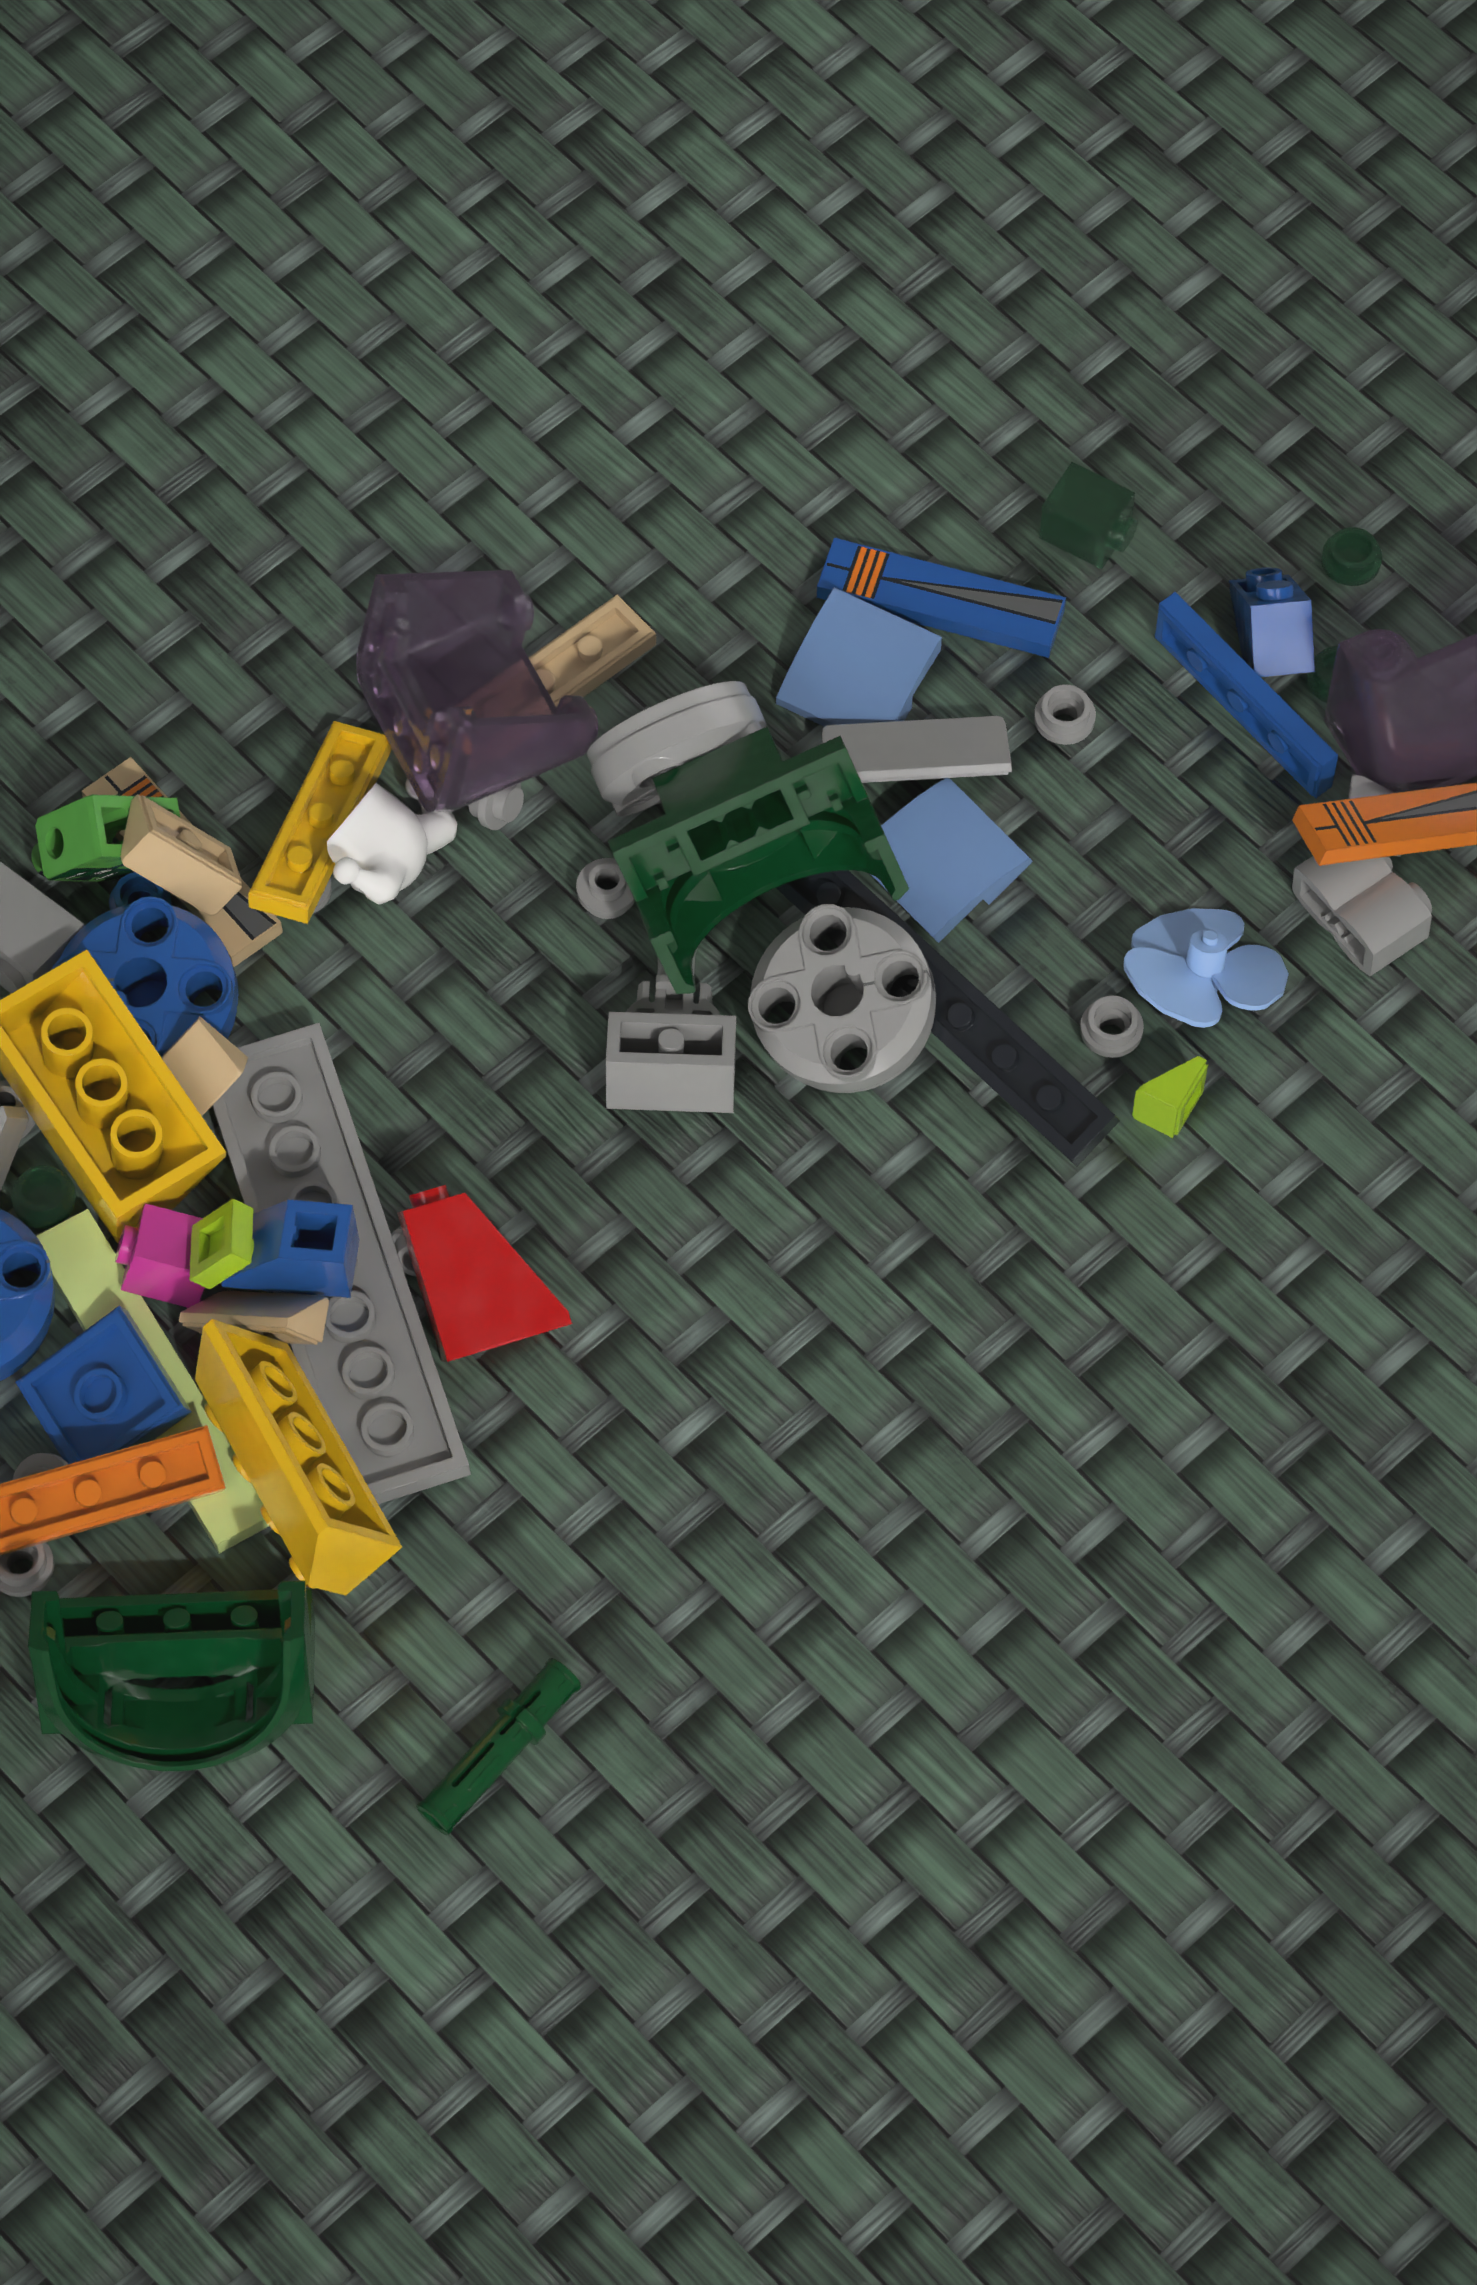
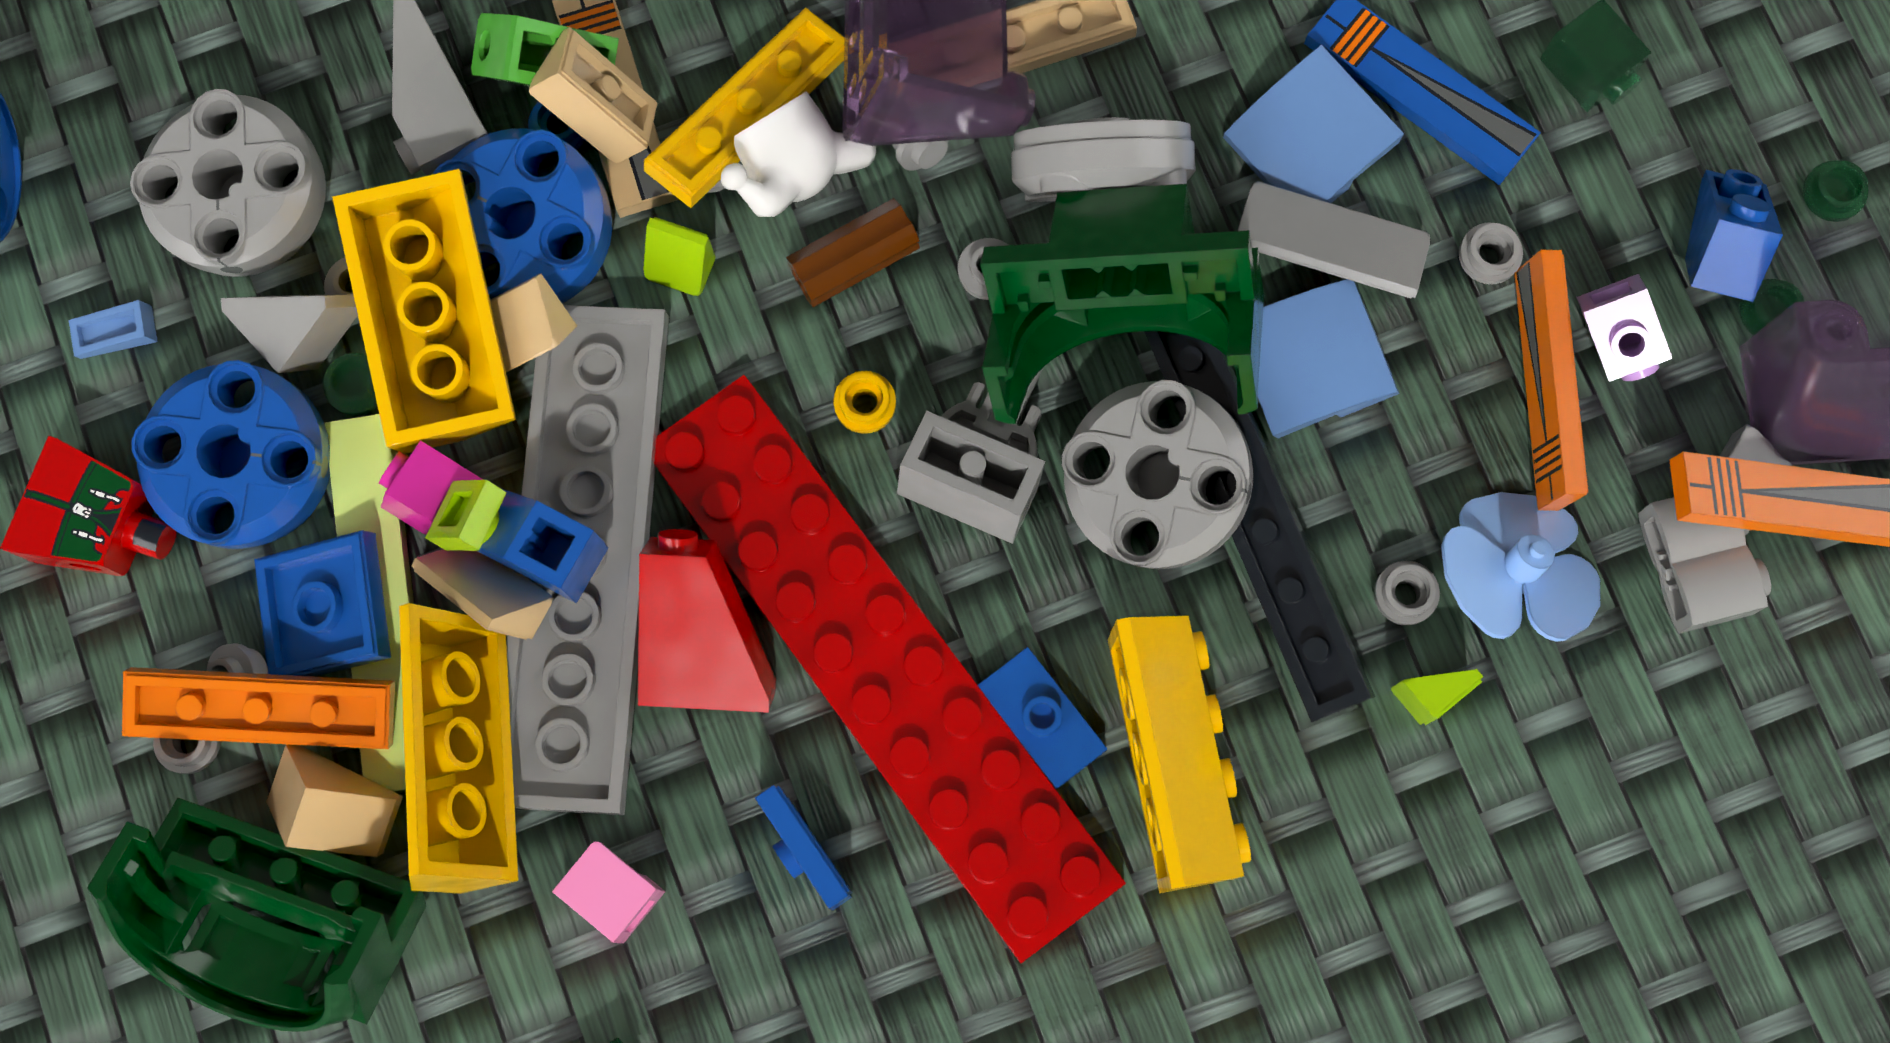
camera: 25 degrees right, 15 degrees up
blue tile [1155,592,1338,798] -> none
none -> tan slope [267,744,403,857]
none -> bright pink panel [552,842,666,943]
none -> lime slope [643,217,716,296]
none -> red plate [654,375,1126,964]
none -> blue plate [755,785,852,910]
none -> reddish brown axle [786,198,920,307]
none -> yellow plate [833,371,896,434]
none -> blue plate [978,647,1107,790]
none -> yellow slope [1108,616,1251,893]
none -> orange tile [1515,249,1588,511]
none -> brick [1577,274,1672,382]

